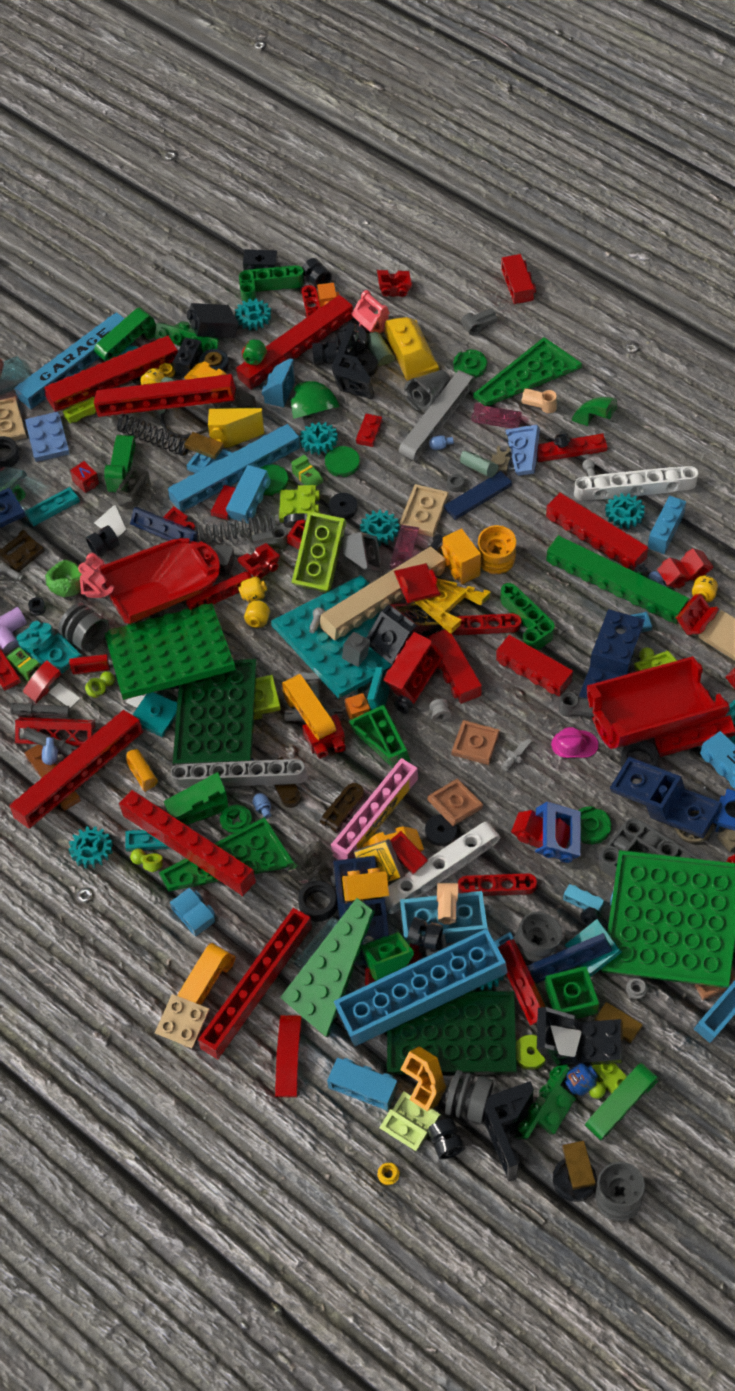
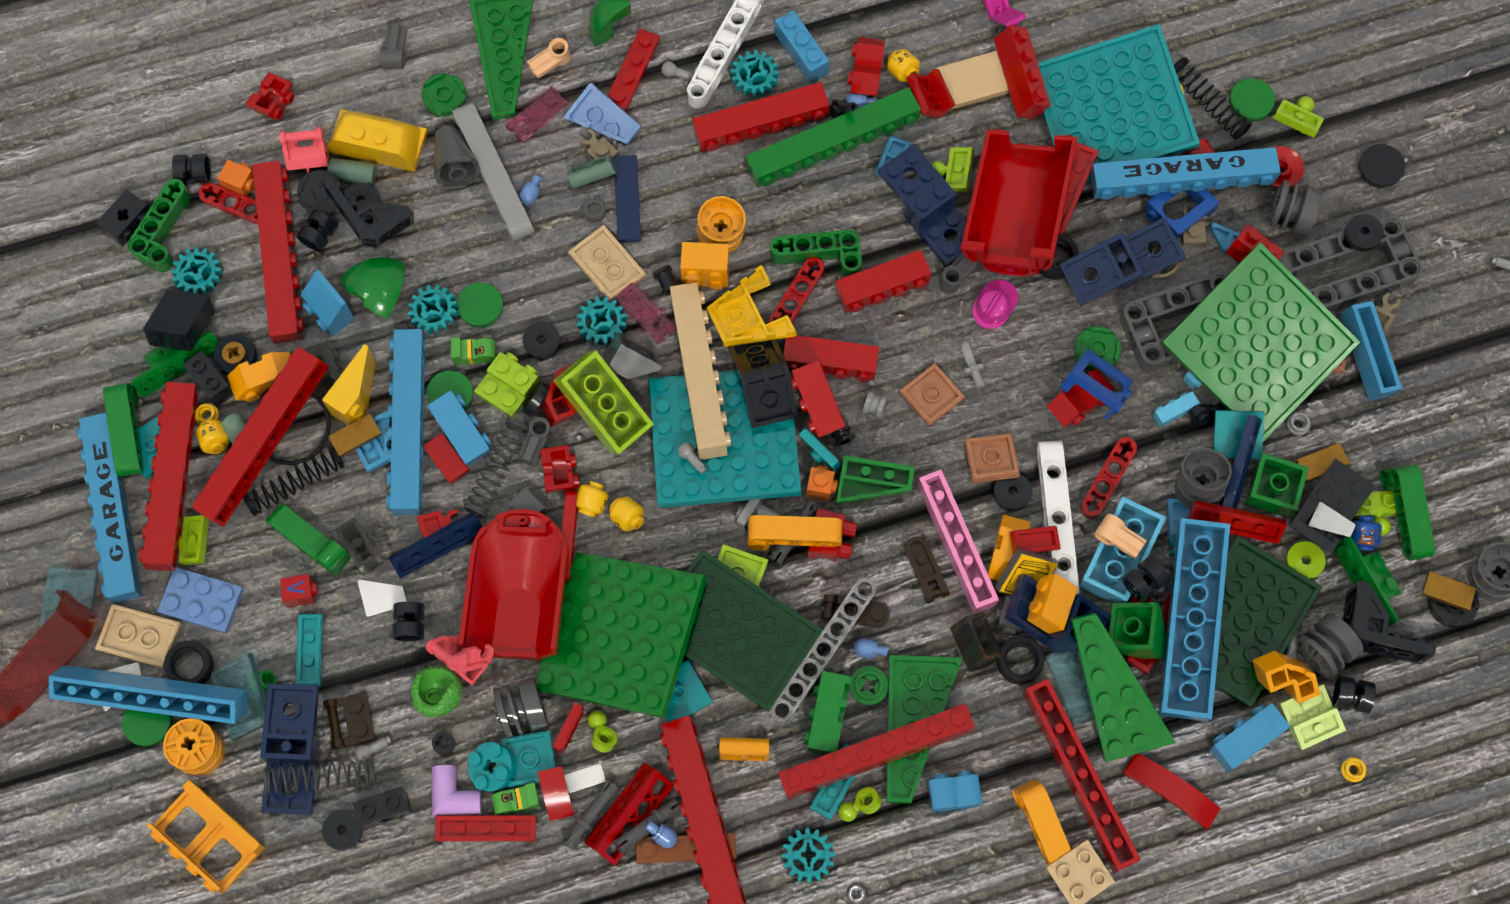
camera: 60 degrees left, 15 degrees up
green head [242,339,267,365] -> none
dark grey brick [342,632,370,667] -> none
red plate [356,413,383,447] -> none
red piece [393,563,441,604] -> none
black plate [554,430,571,448] -> none

